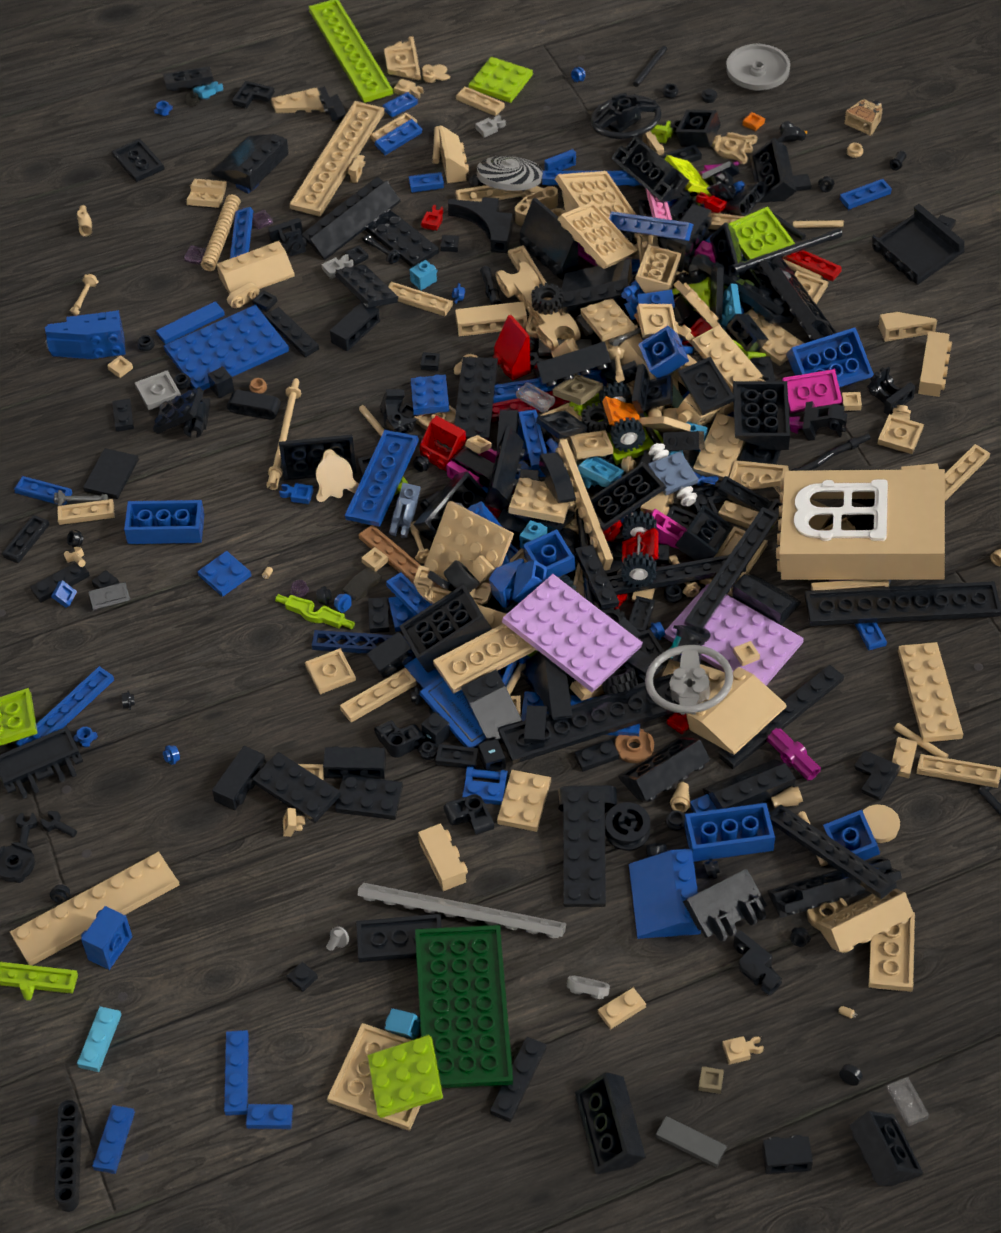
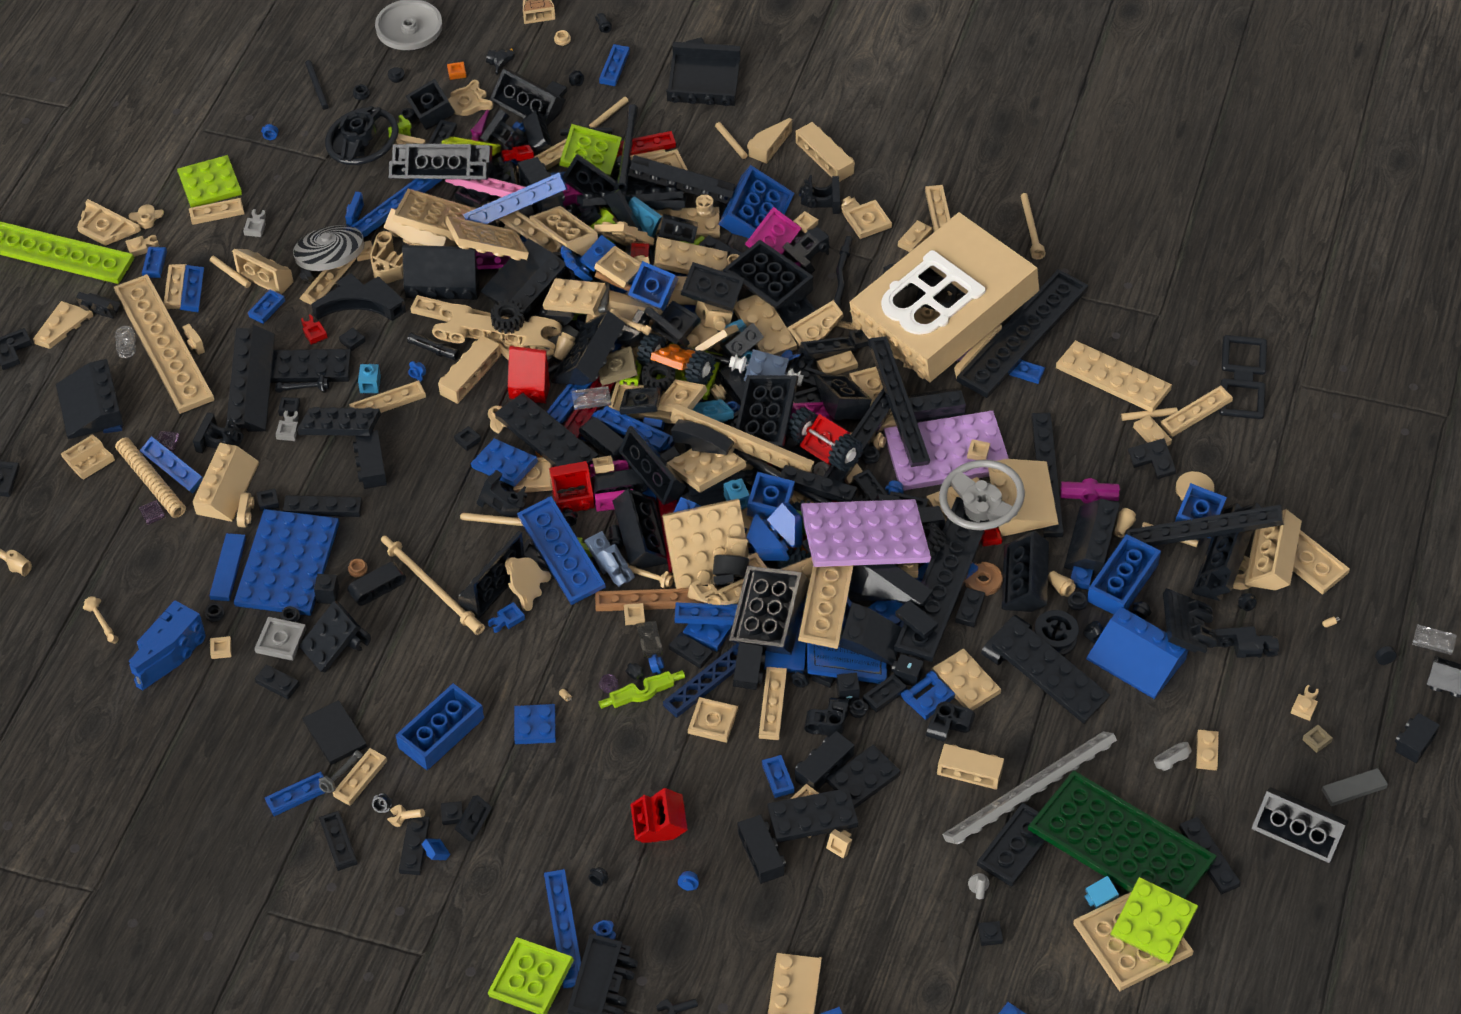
camera: 50 degrees left, 0 degrees up
black hat [670,625,710,665] -> none
none -> clear plate [115,326,135,358]
none -> red piece [630,788,688,843]
none -> tan wheel [696,195,714,217]
none -> tan bar [715,122,748,159]
none -> blue plate [762,755,794,798]

